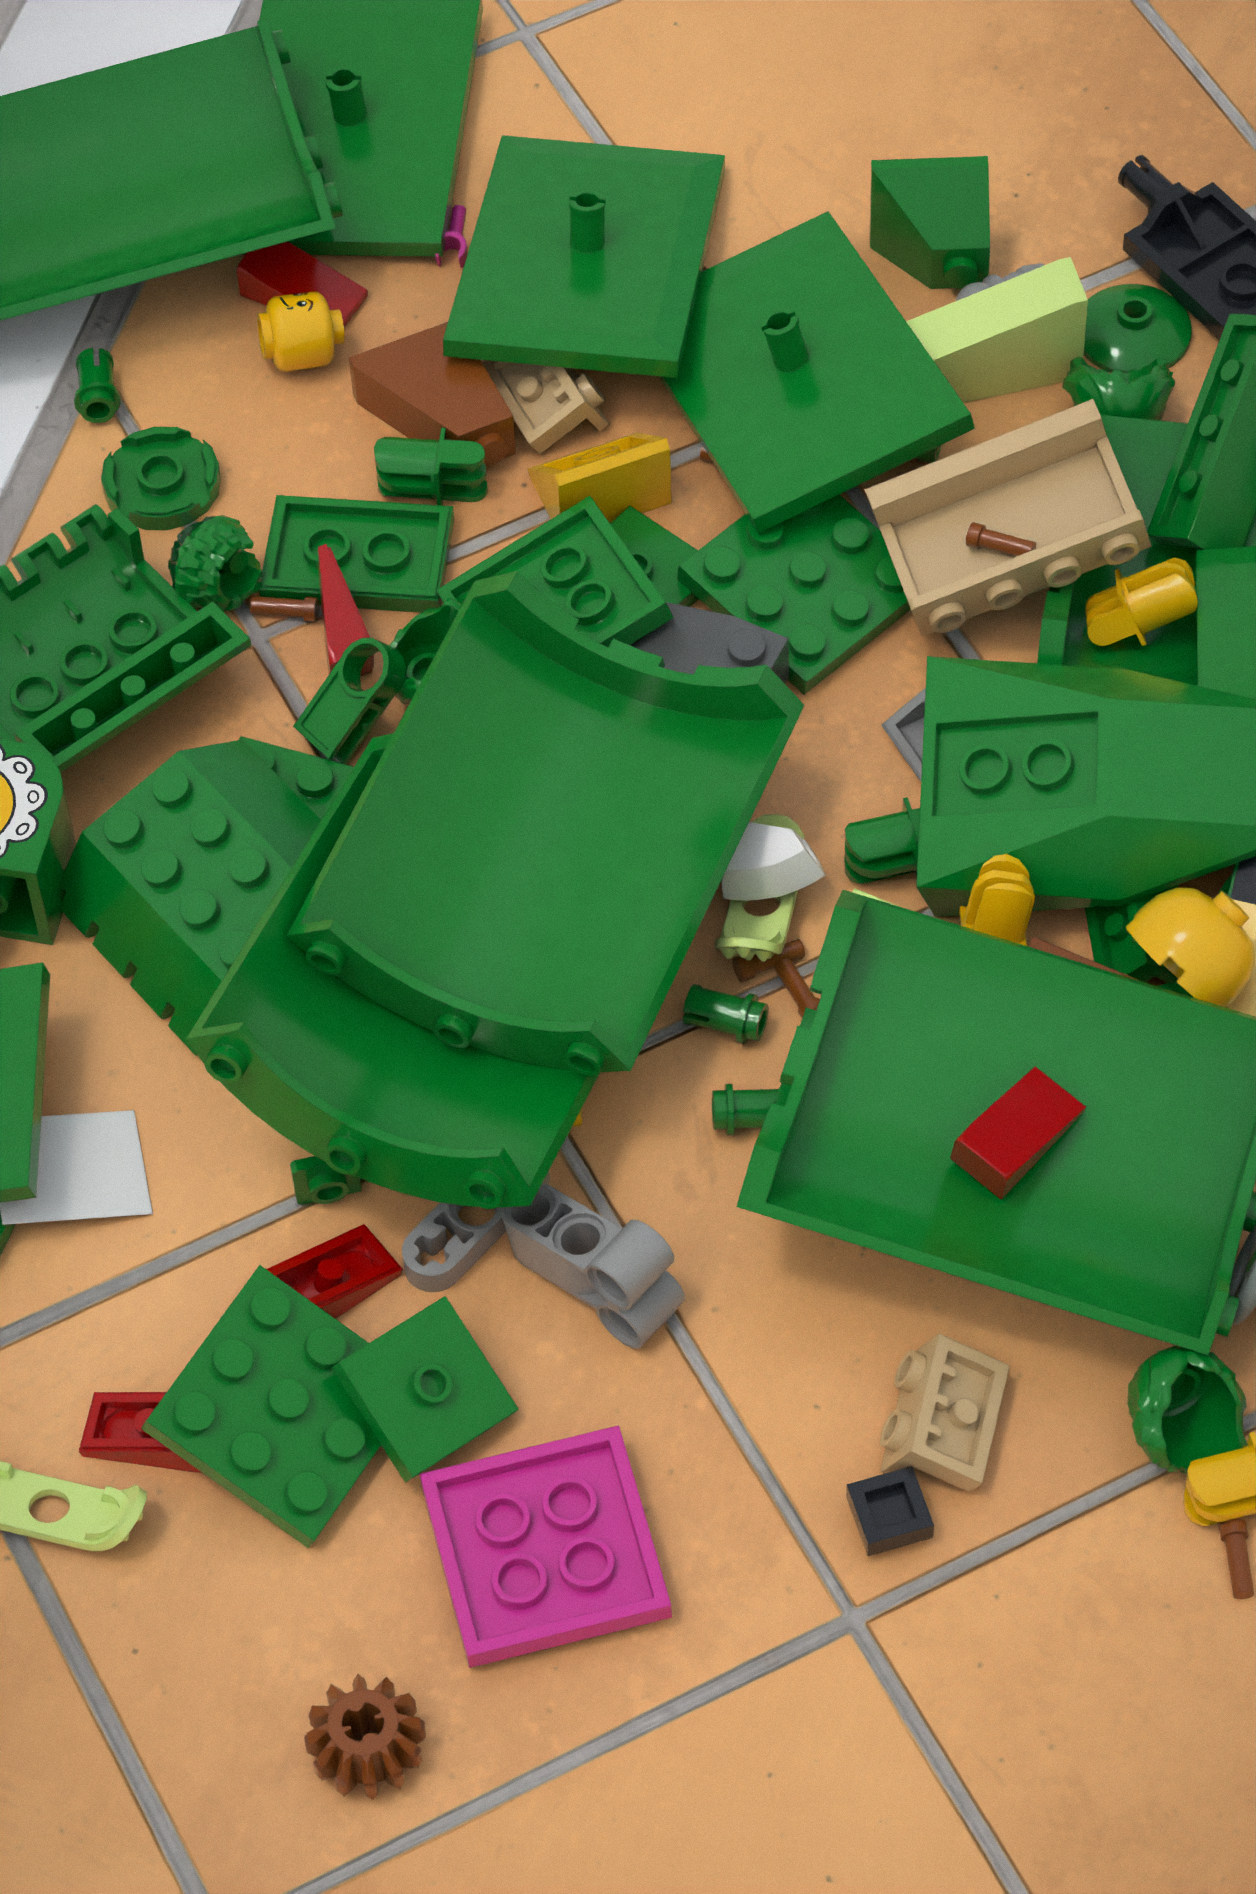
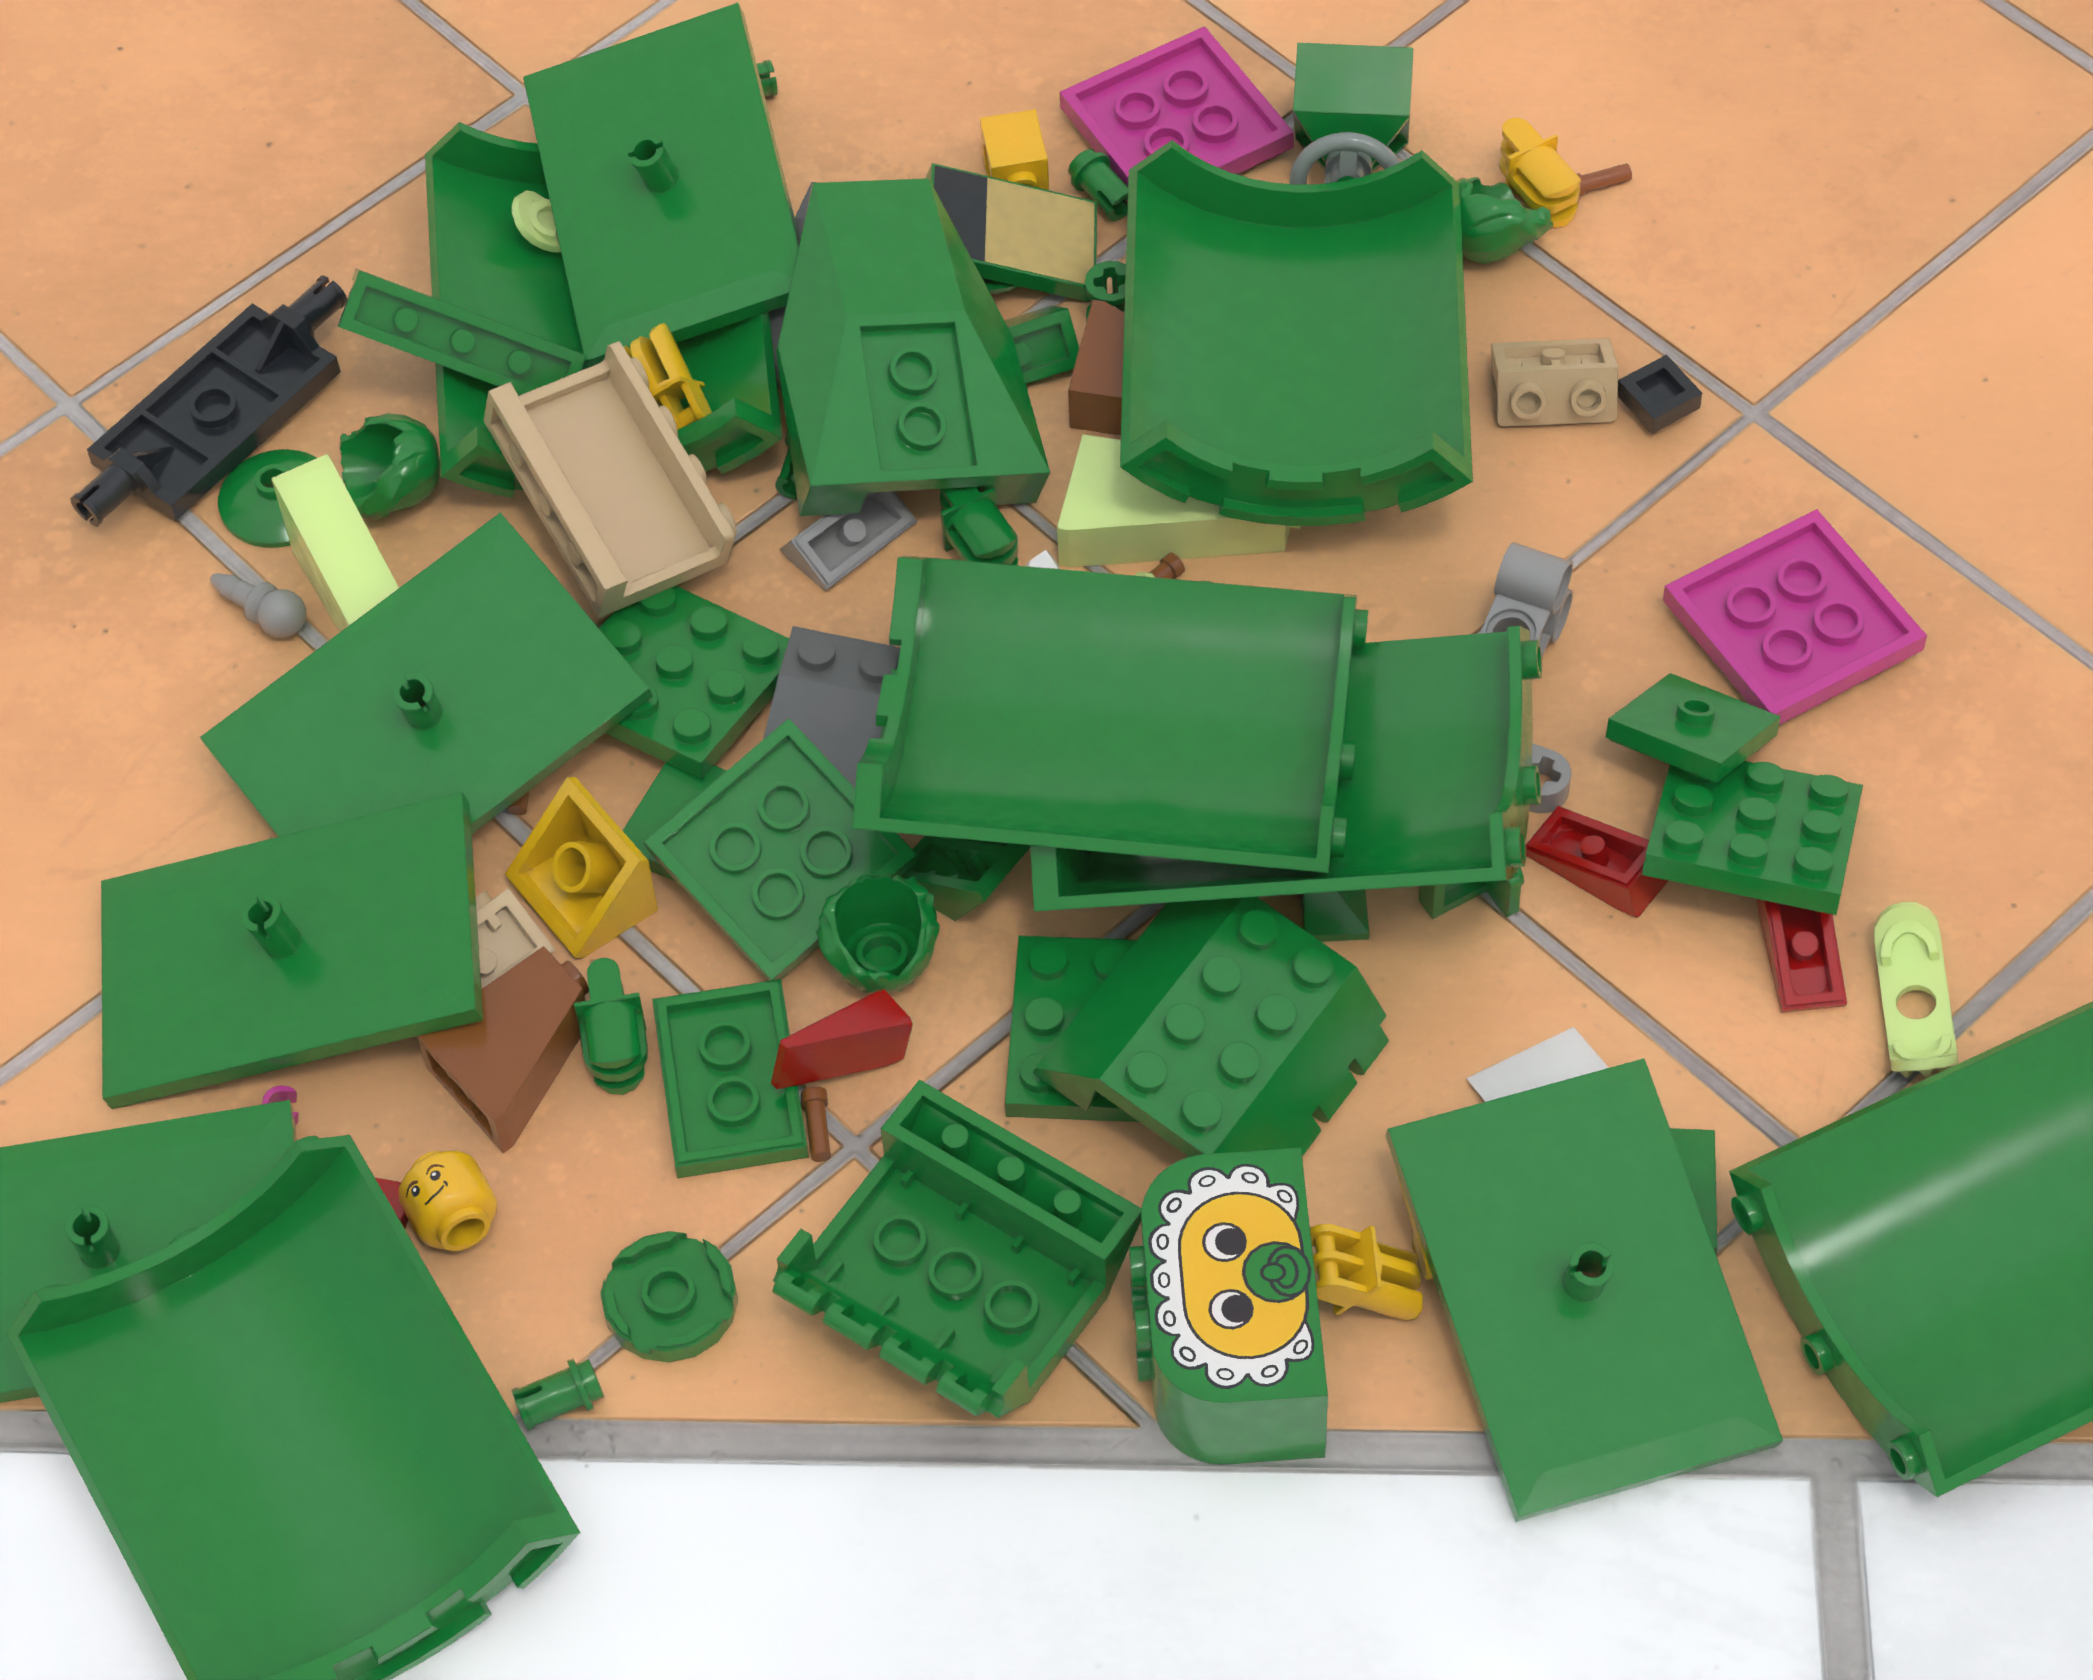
camera: 105 degrees left, 0 degrees up
green piece [168,515,262,612] -> none
green piece [293,638,406,764] -> none
dark orange gear [304,1674,426,1800] -> none
green pin [712,1084,779,1135] -> none
green slope [869,156,990,289] -> none
red slope [950,1066,1086,1200] -> none
yellow arm [959,854,1035,946] -> none
dark orange piece [966,522,1036,556] -> none
yellow cylinder [1126,888,1255,1007] -> none

